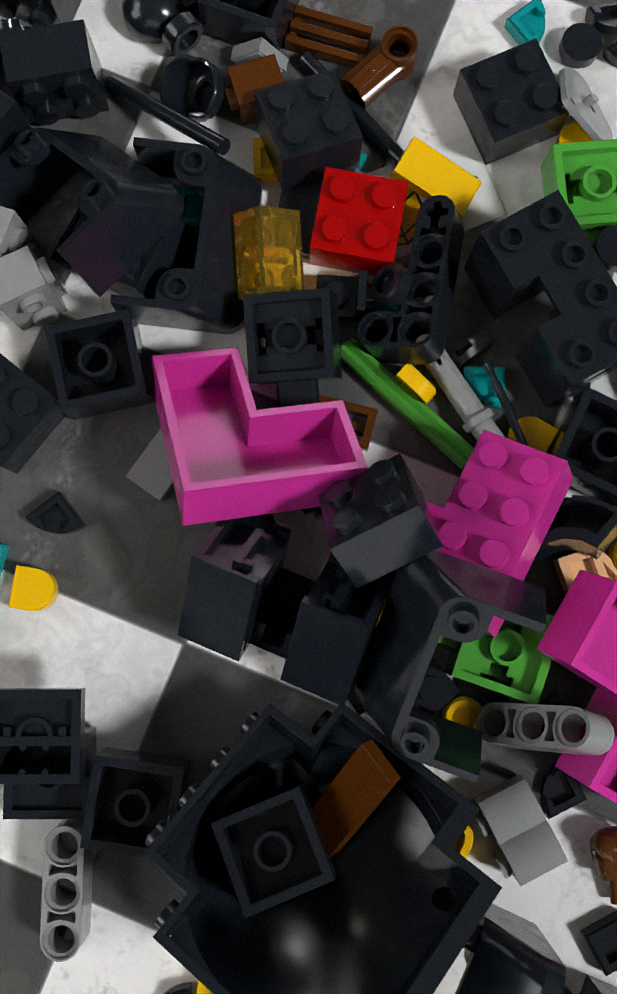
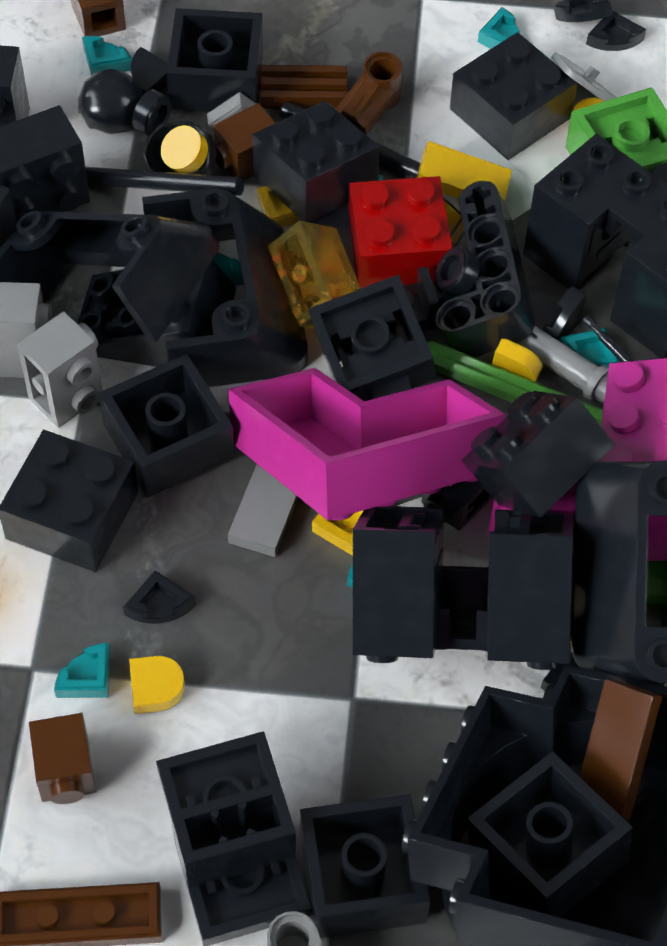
camera: 20 degrees left, 25 degrees down
black tile [559,23,602,68] -> none
none -> yellow tile [161,125,208,173]

